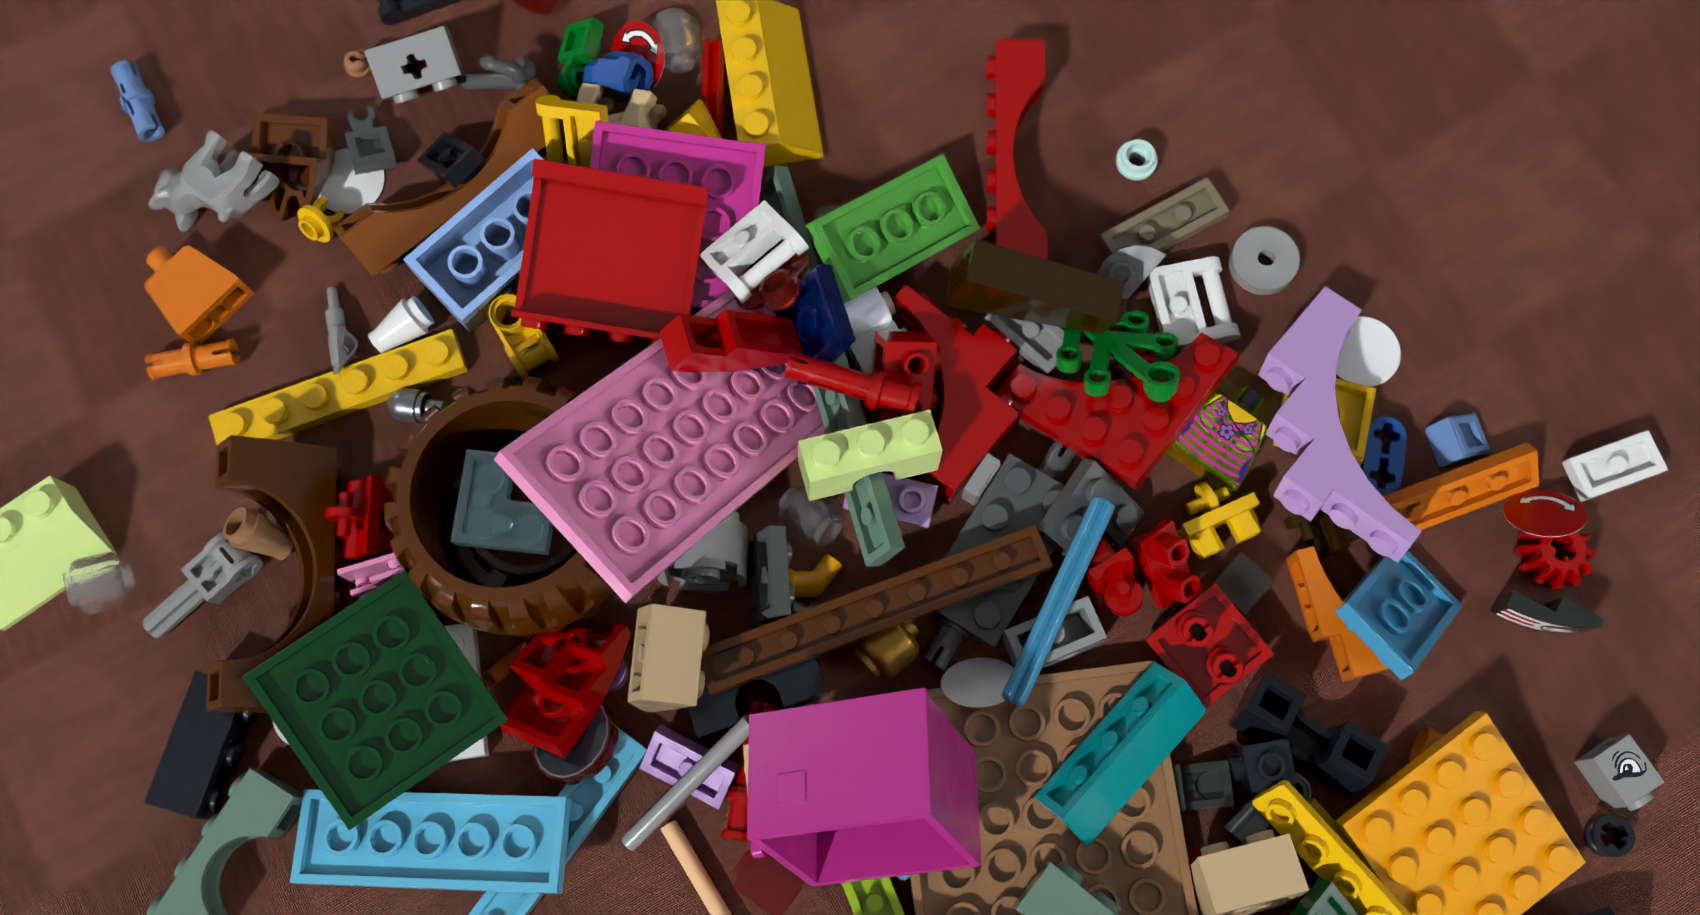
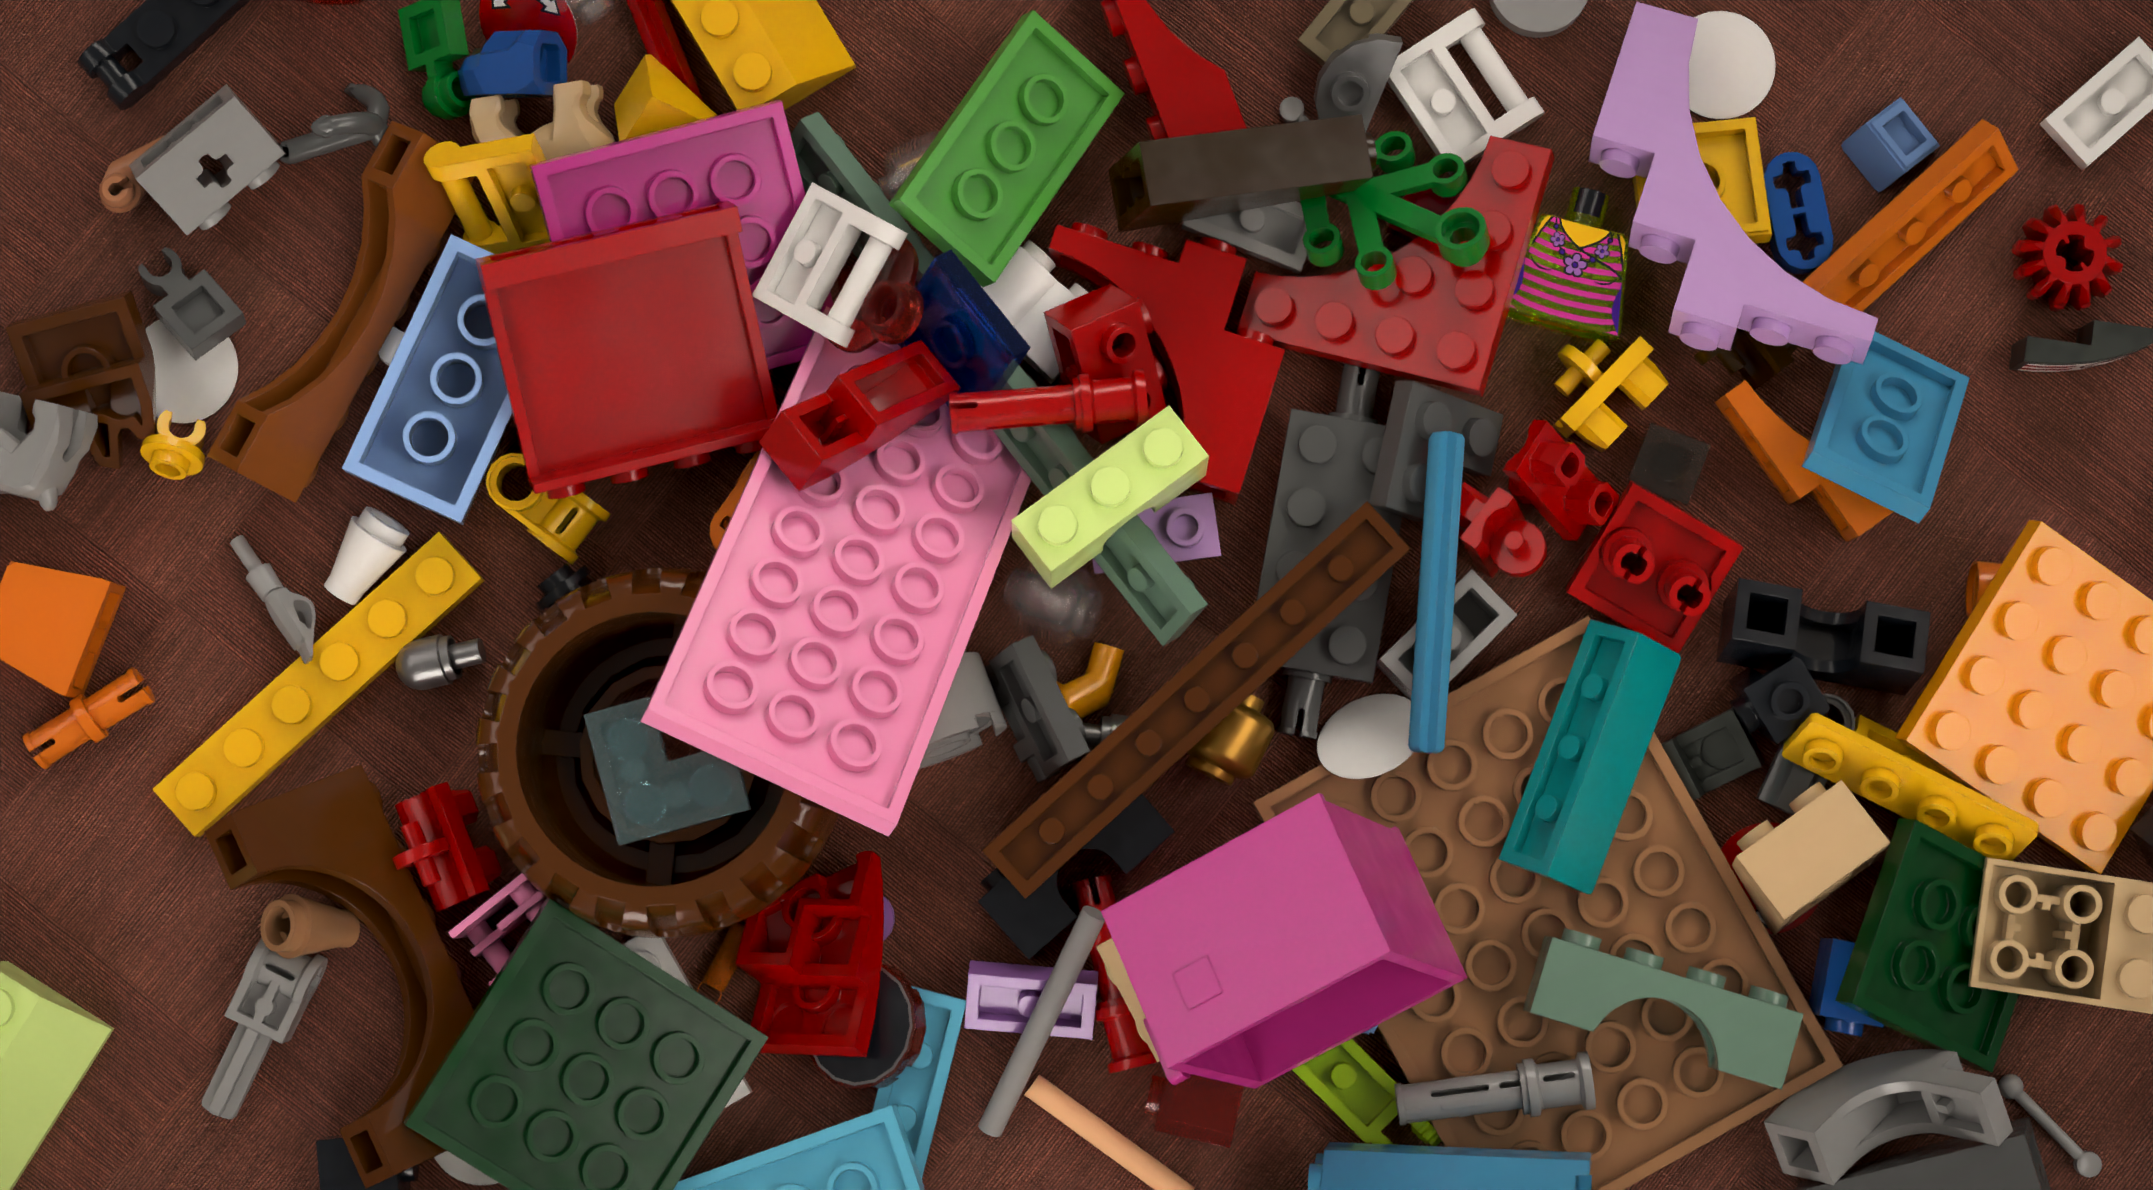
camera: 25 degrees left, 10 degrees up
clear head [63,552,136,614] -> none
black plate [417,131,485,189] -> none
tan slope [627,604,710,713] -> none
light grey tile [962,453,1001,506] -> none
red sticker [1503,490,1588,537] -> none

